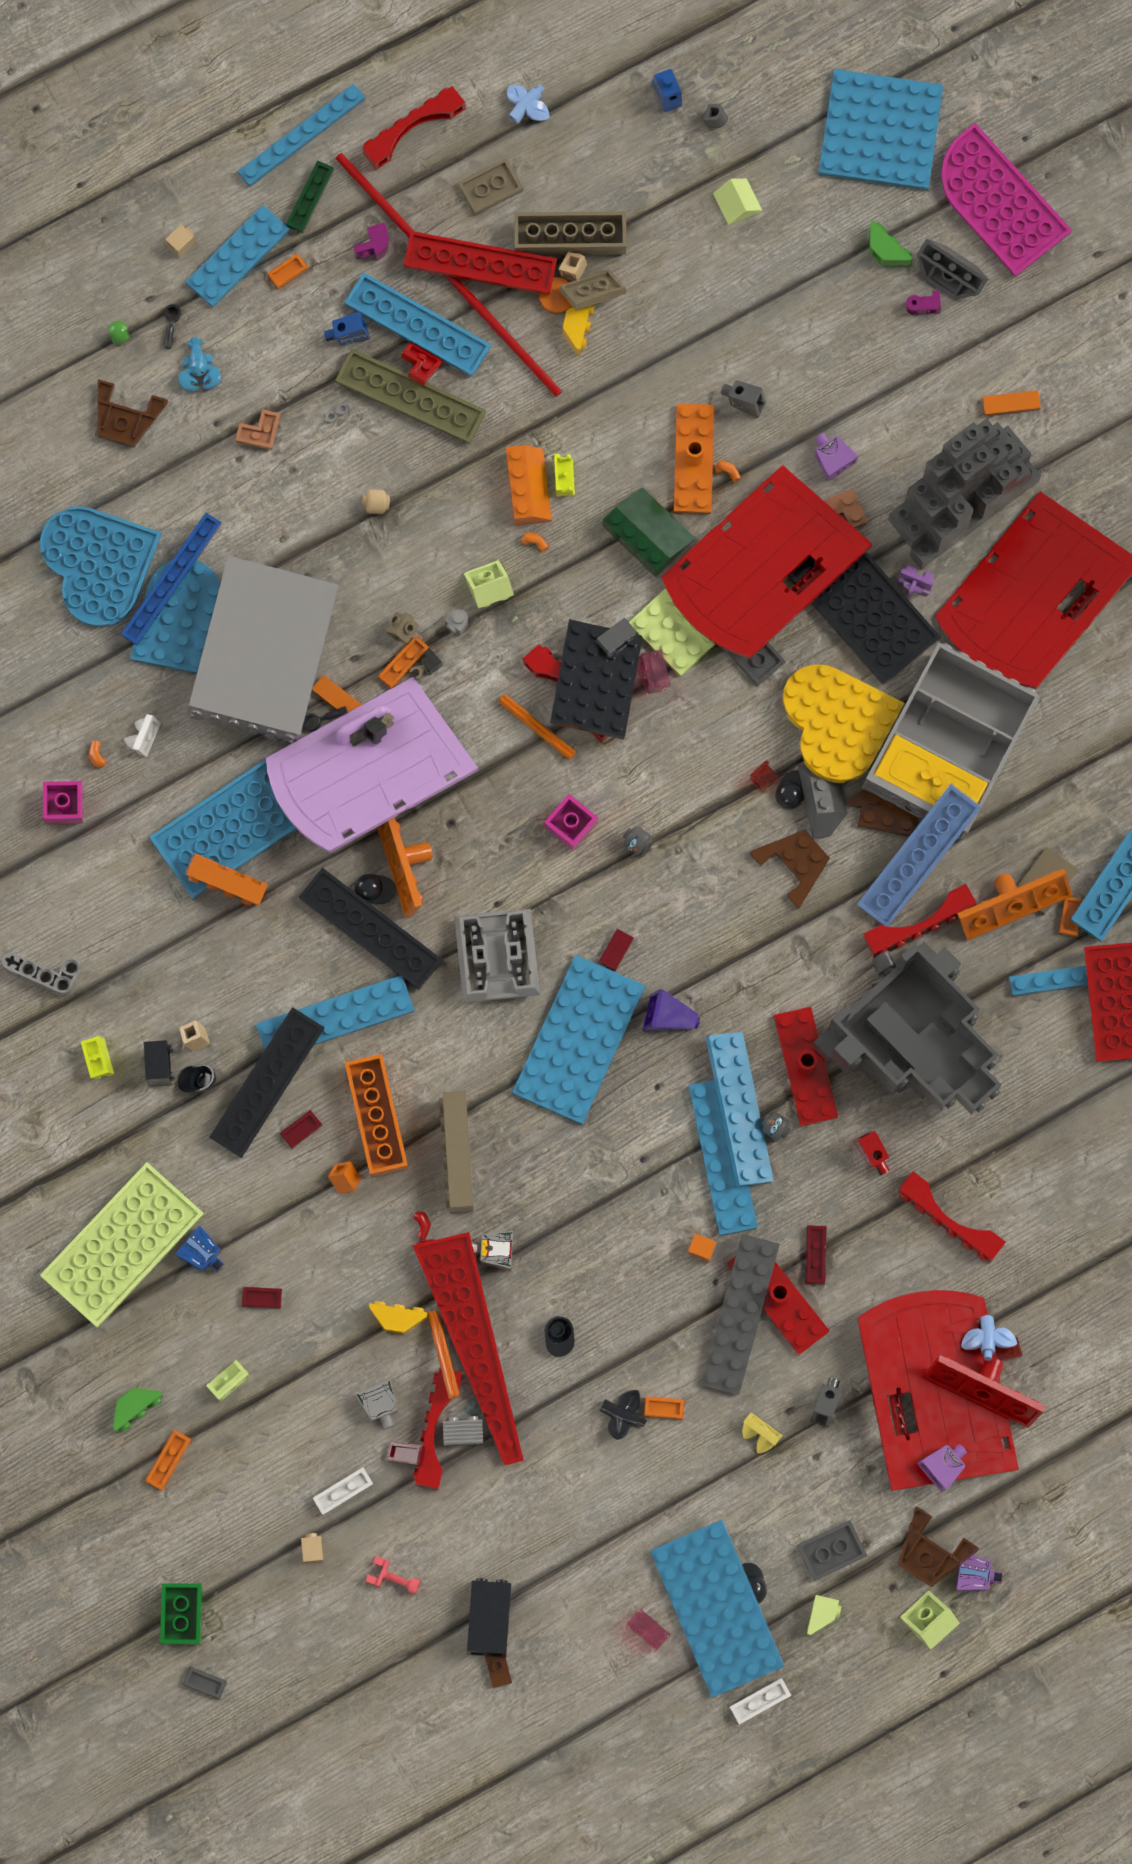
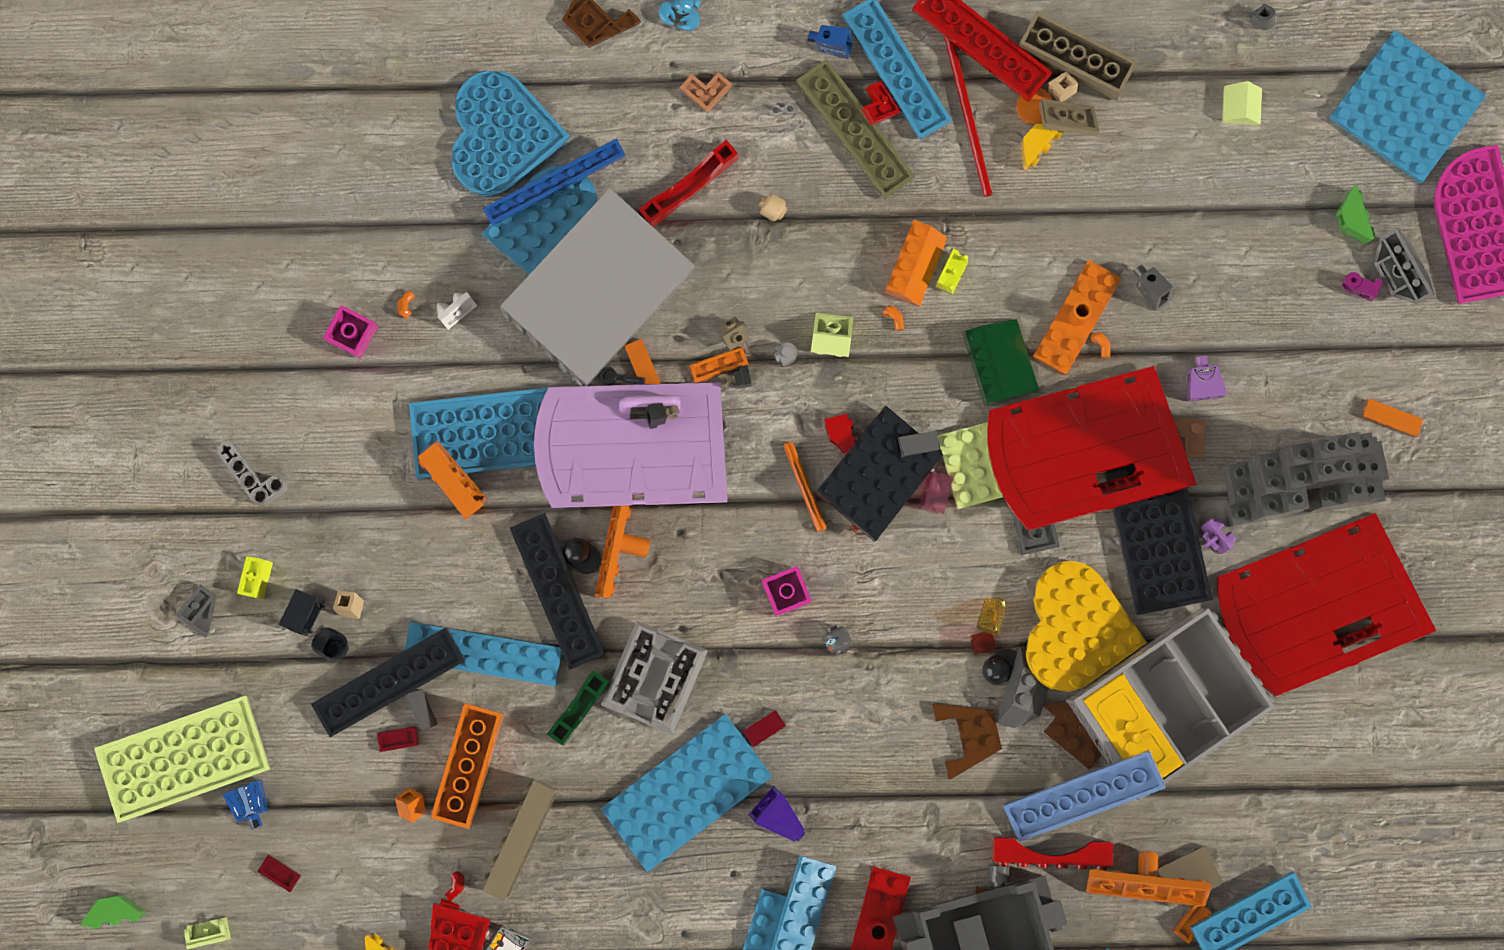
camera: 30 degrees right, 5 degrees up
none -> dark grey wing [176,584,217,638]
none -> dark grey slope [406,690,437,730]
none -> dark green arch [547,670,610,746]
none -> red arch [638,139,739,227]
none -> clear yellow slope [977,599,1006,636]

